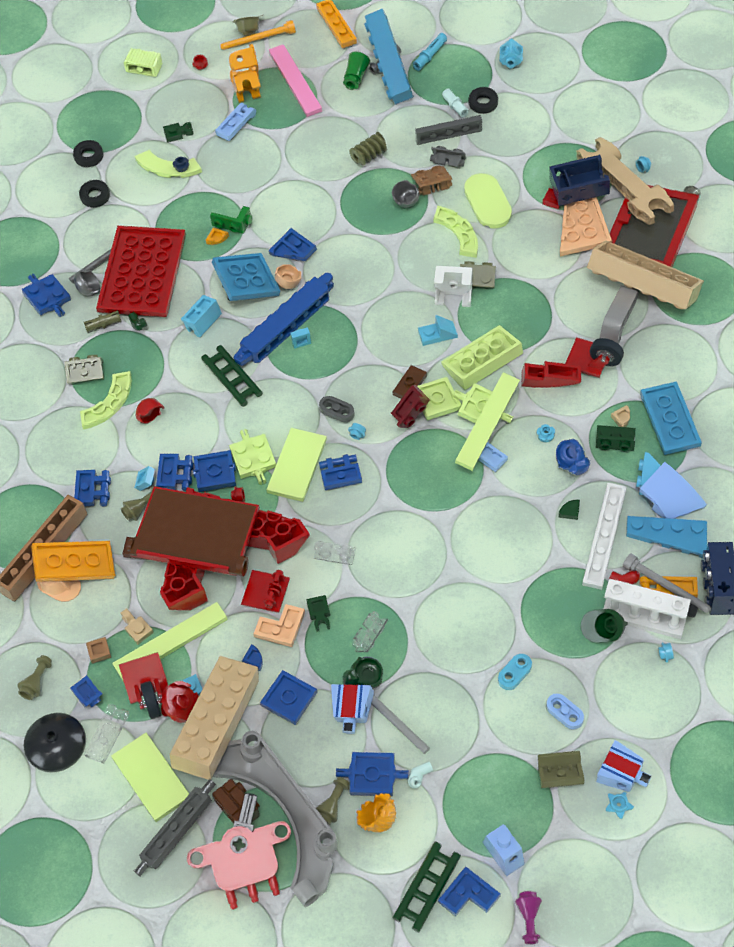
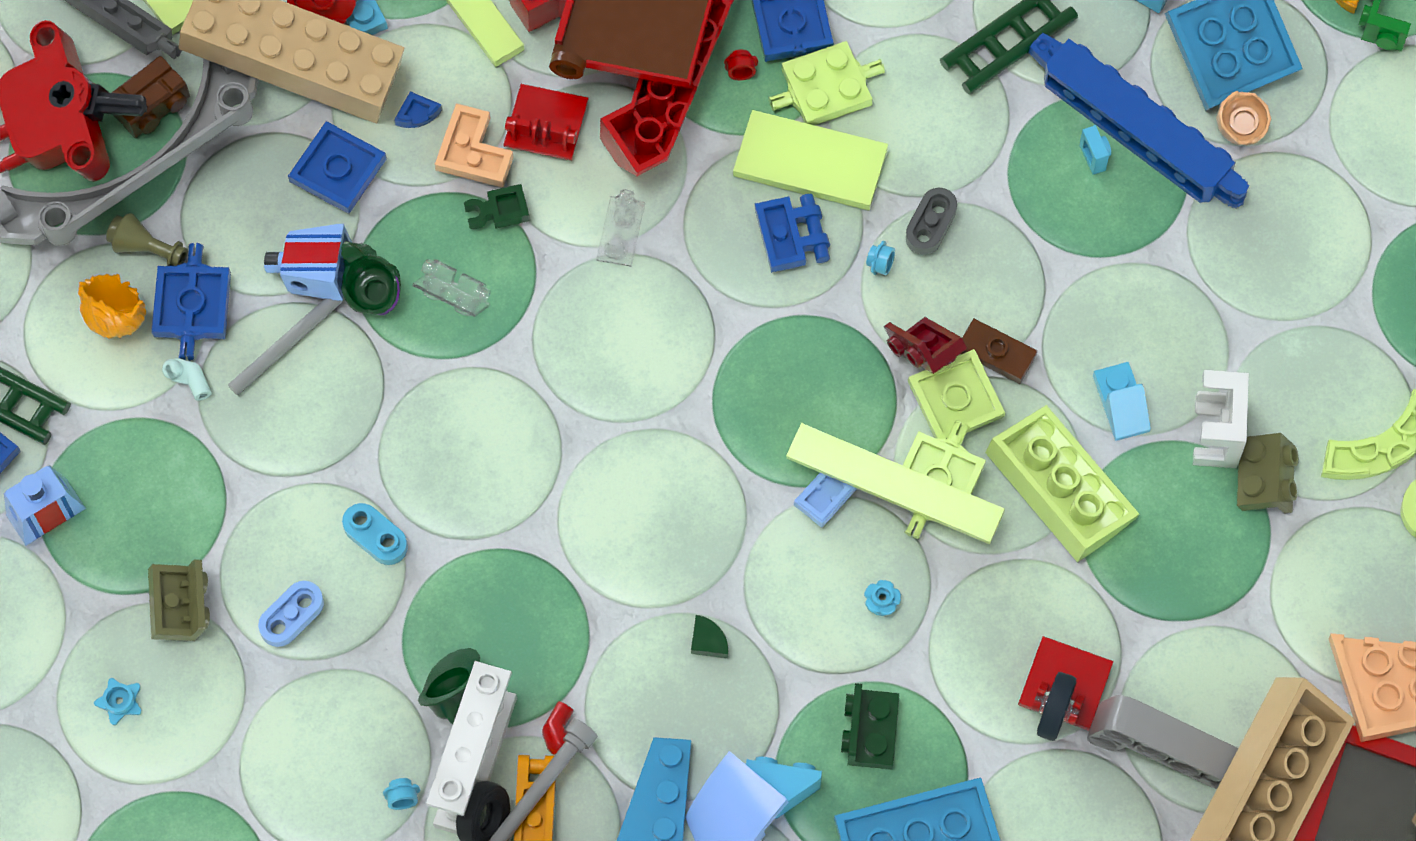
camera: 85 degrees right, 10 degrees up
blue wing [268,228,317,261] -> none
red slope [521,361,581,388] -> none
blue hair [556,439,590,475] -> none
white tile [582,483,627,590] -> none
torso [596,740,652,792] -> none
tan tile [611,405,630,427] -> none

